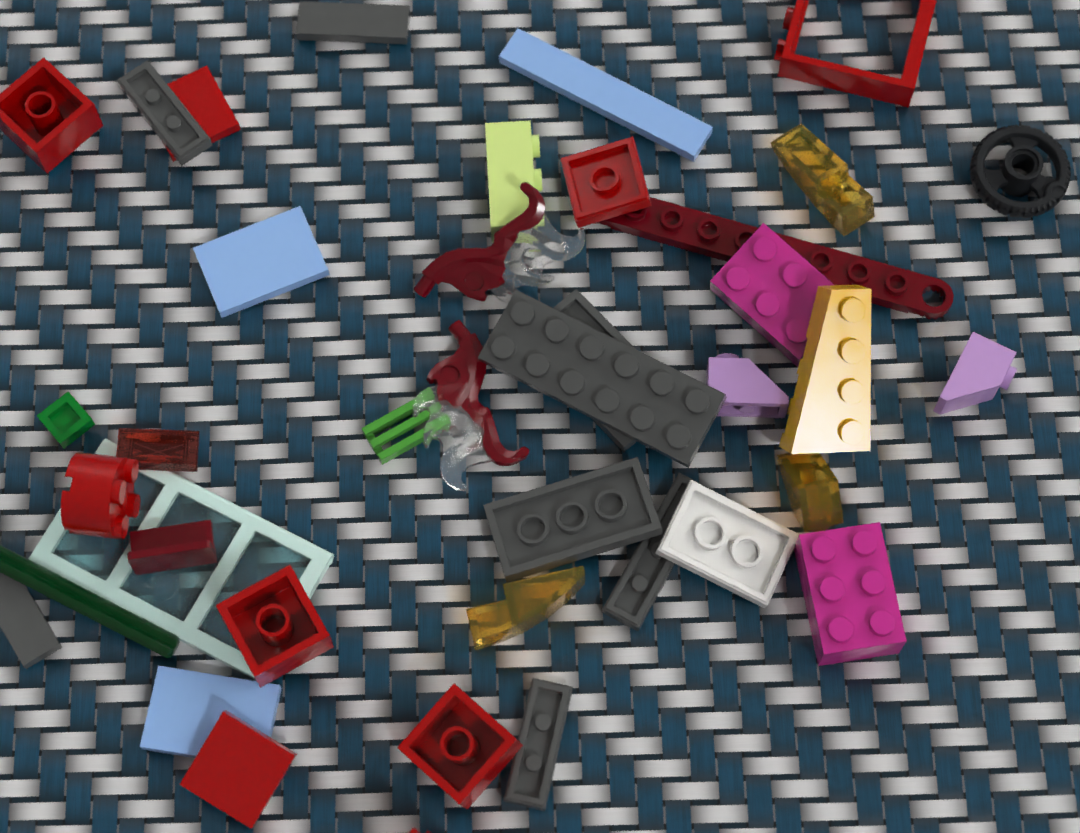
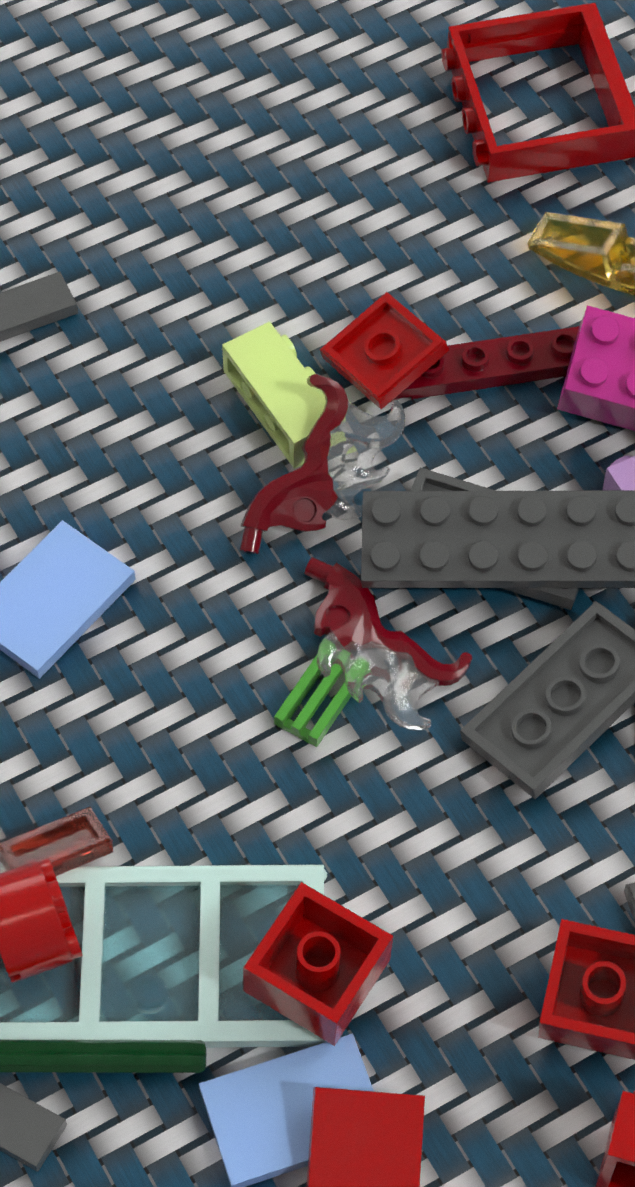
camera: 30 degrees left, 10 degrees down
dark red panel [127,519,217,575] -> none
clear yellow slope [466,566,585,650] -> none
light blue tile [499,28,713,162] -> none

